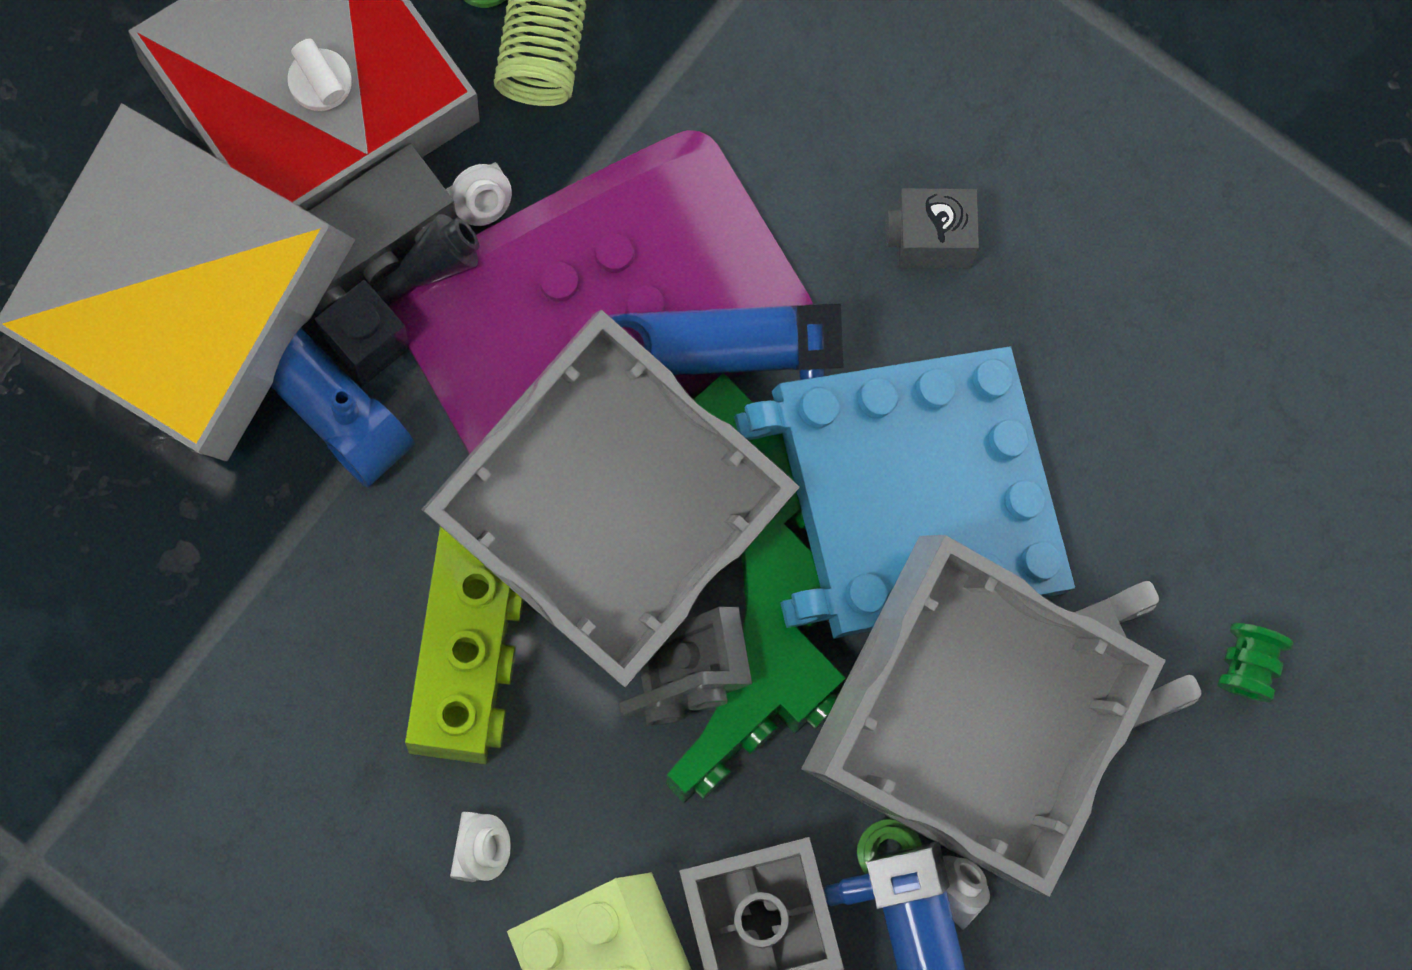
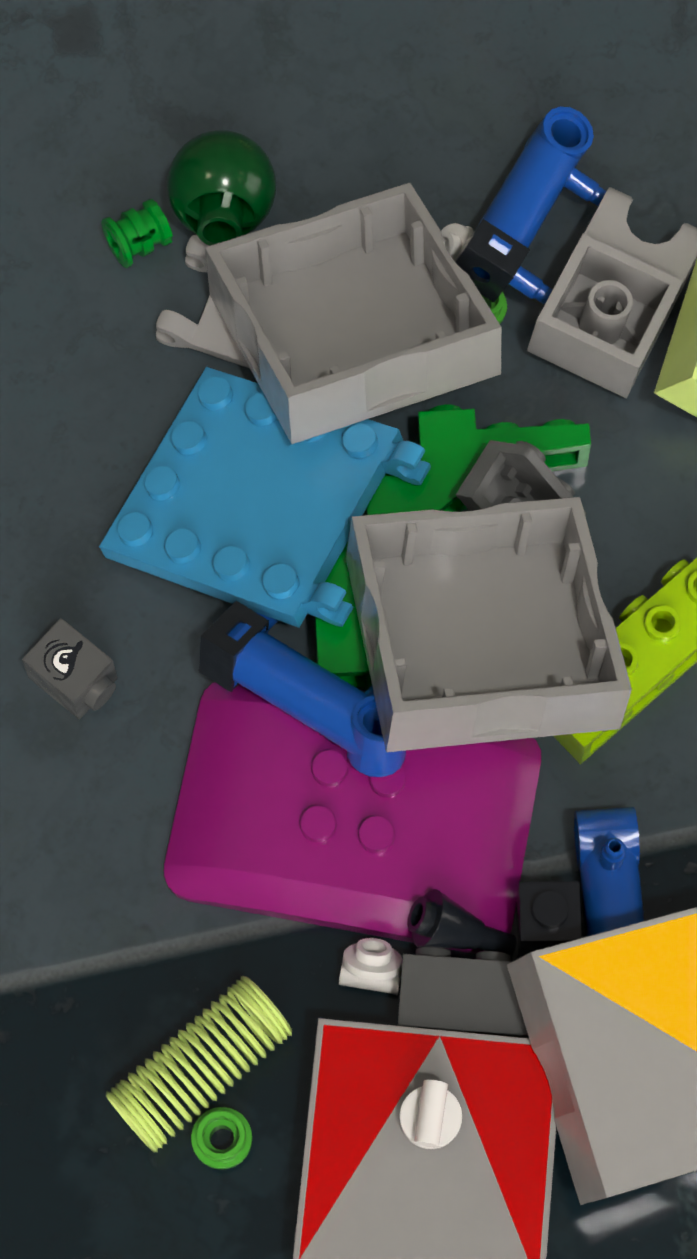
camera: 130 degrees left, 5 degrees down
none -> dark green brick [167,130,276,246]

